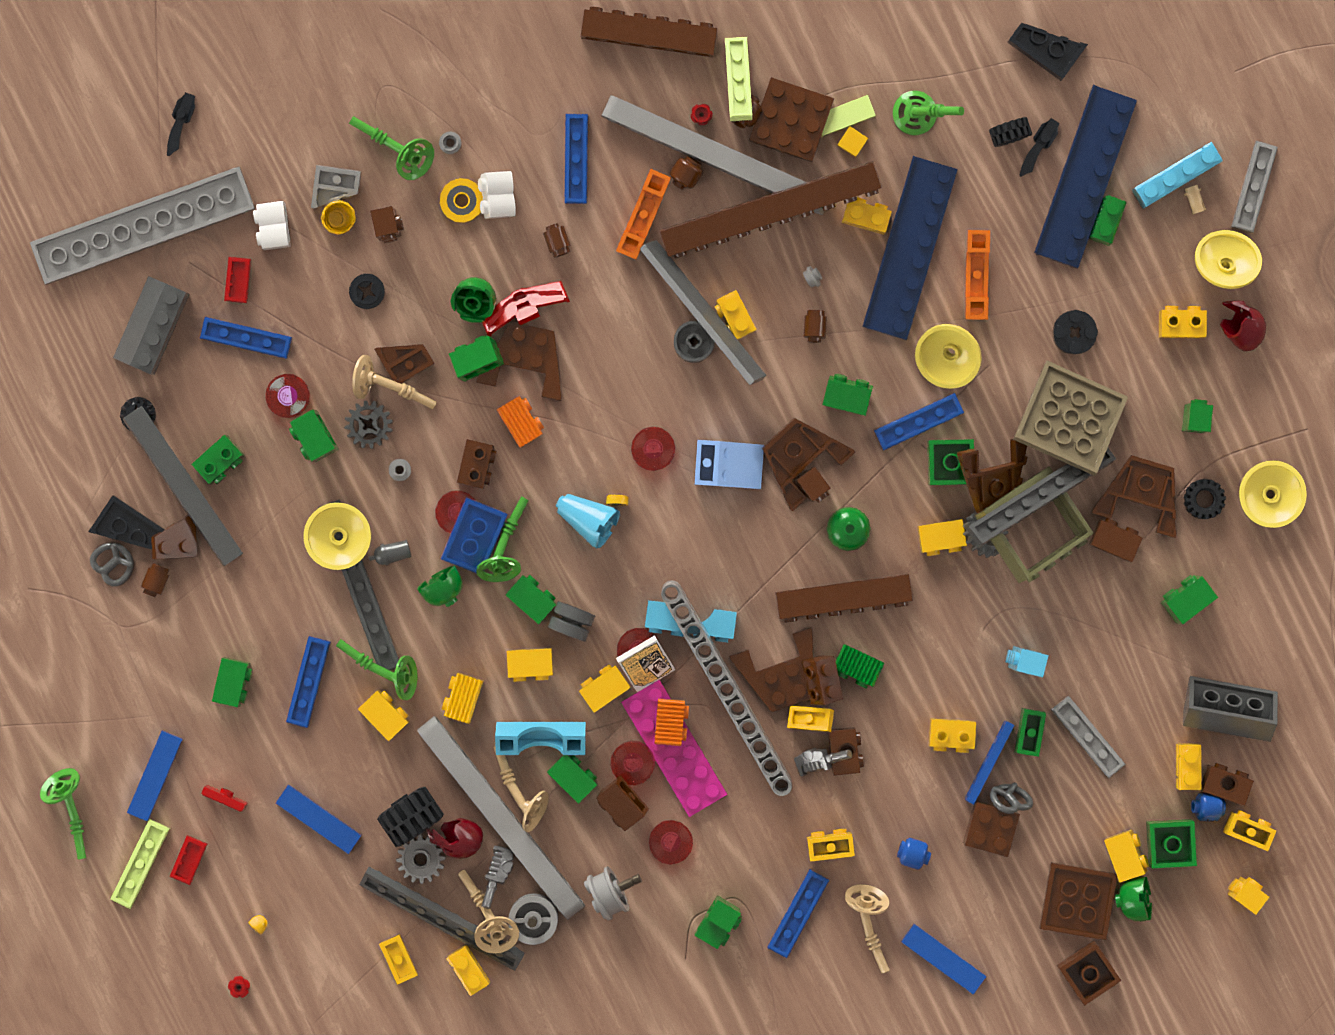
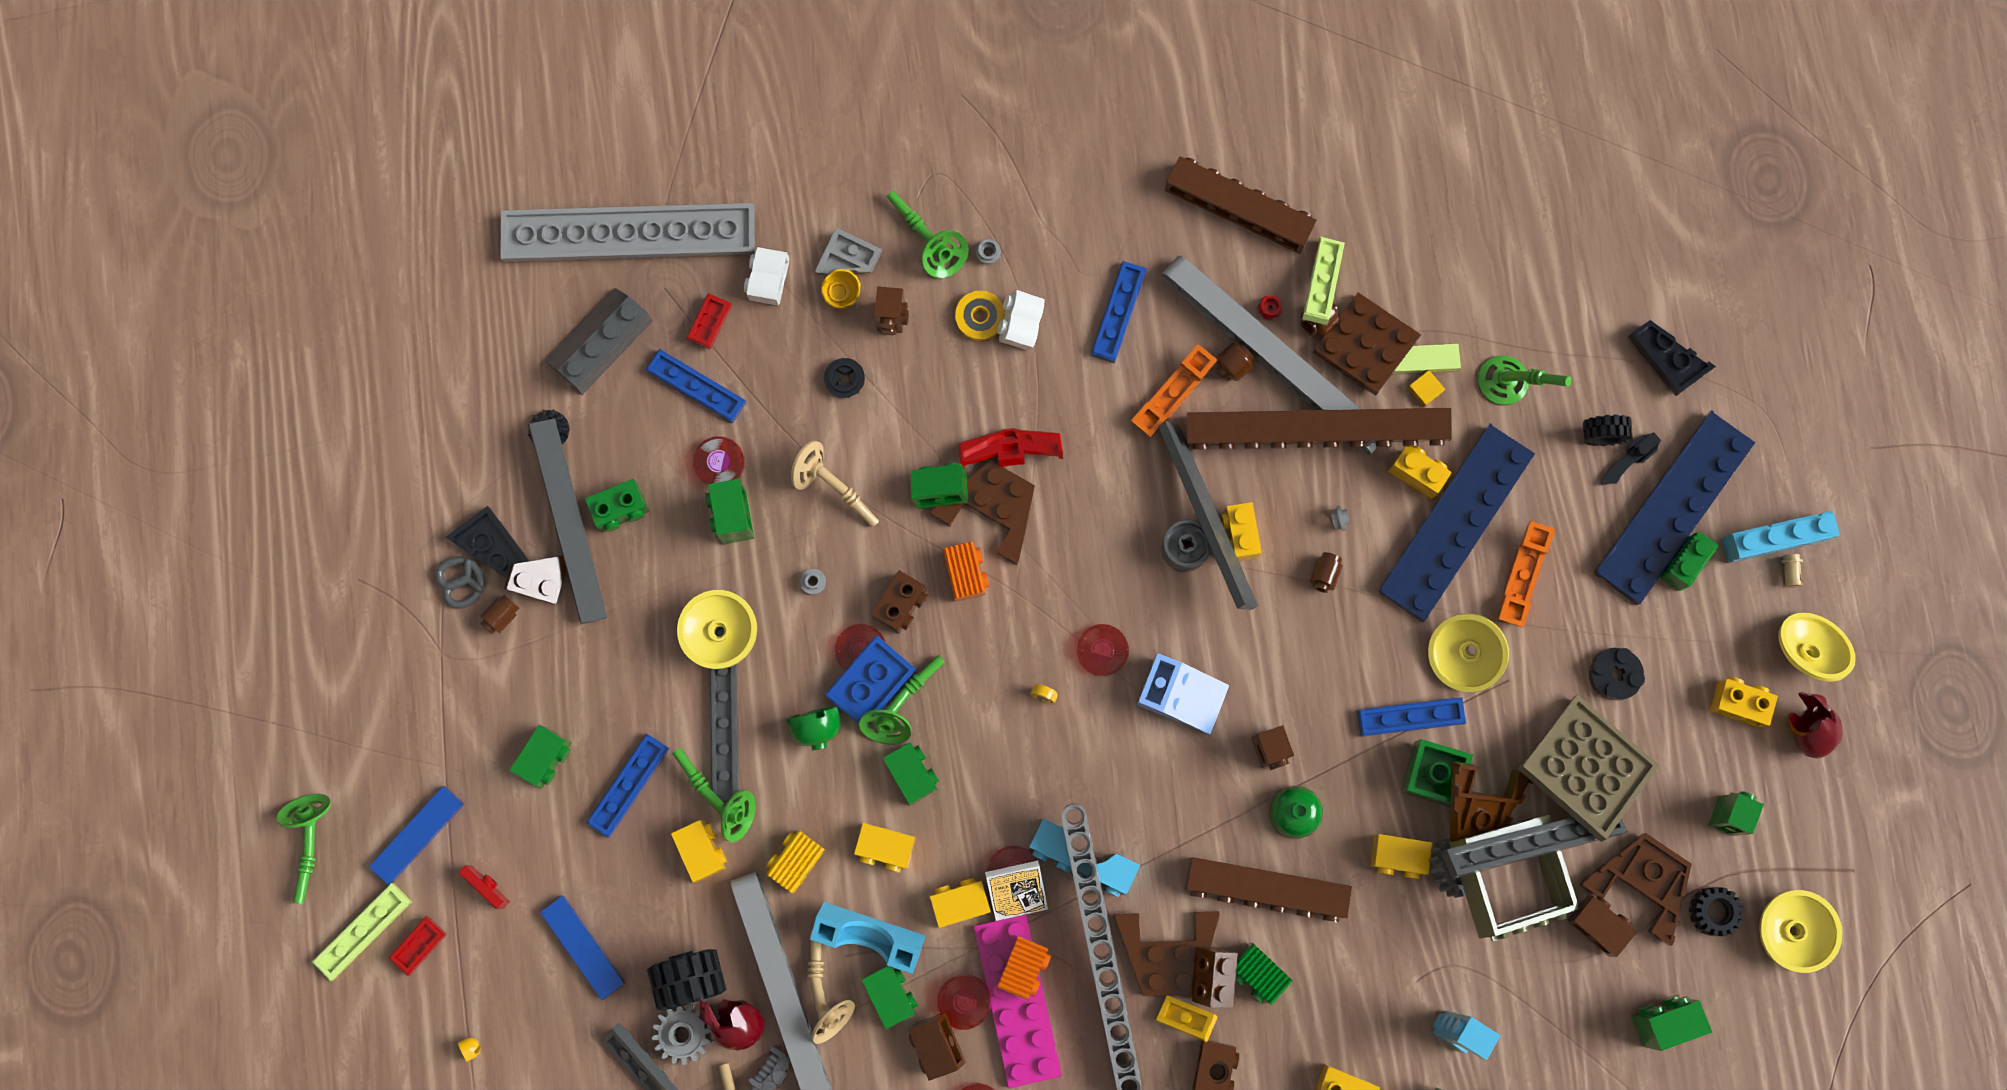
camera: 15 degrees right, 10 degrees down
black piece [167,92,195,156] -> none
dark grey gear [344,400,393,449] -> none
dark grey piece [369,540,411,566] -> none
reddish brown wing [374,344,435,384] -> none
green cylinder [450,277,497,323] -> none
reddish brown brick [543,223,571,258] -> none
dark grey wheel [548,601,596,642] -> none
medium azure cone [556,494,620,549] -> none
reddish brown wing [762,418,855,512] -> none
flat silver piece [794,748,852,776] -> none
green brick [822,374,873,416] -> none
light grey tile [1231,141,1278,233] -> none

